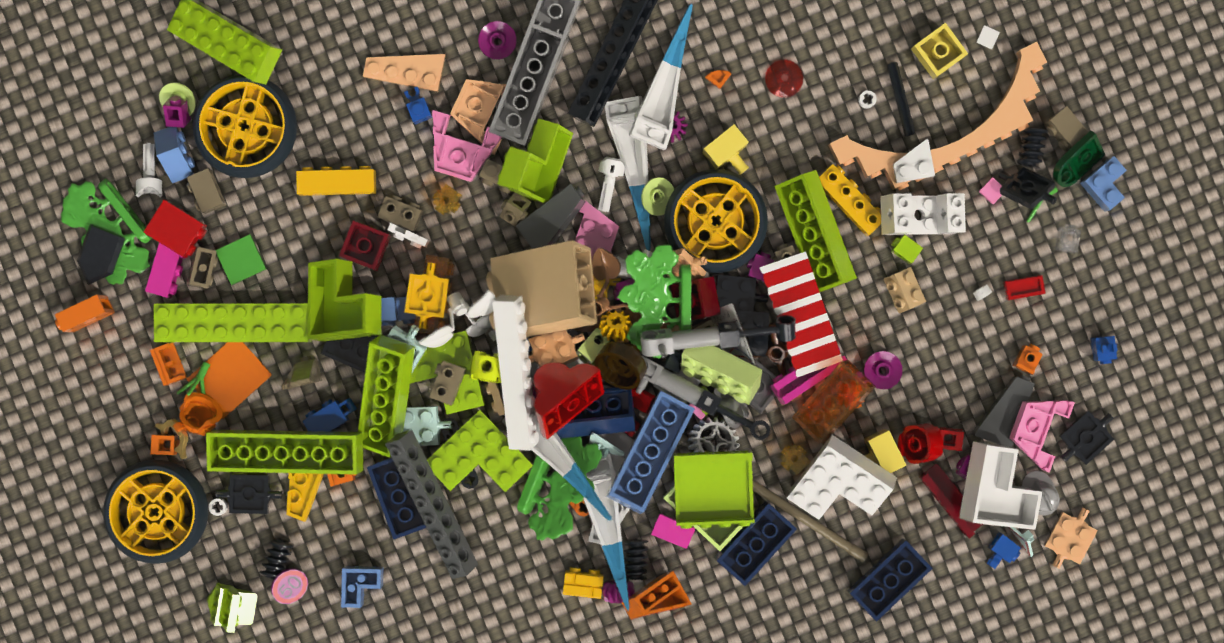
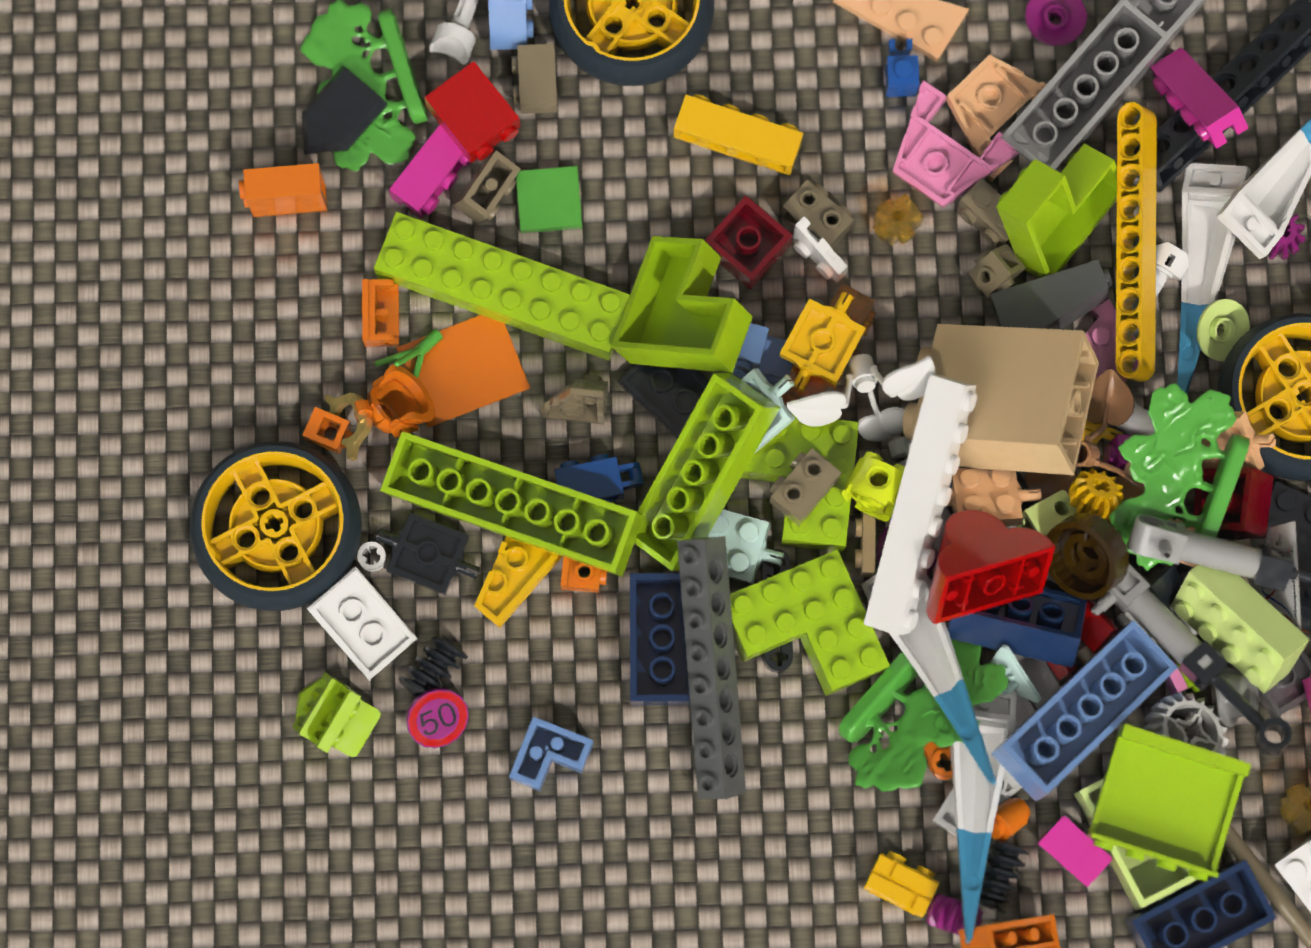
camera: 15 degrees right, 10 degrees down
none -> white tile [306,566,418,680]
none -> orange brick [991,797,1030,841]
none -> yellow beam [1116,102,1157,382]
none -> dark pink brick [1150,47,1248,149]

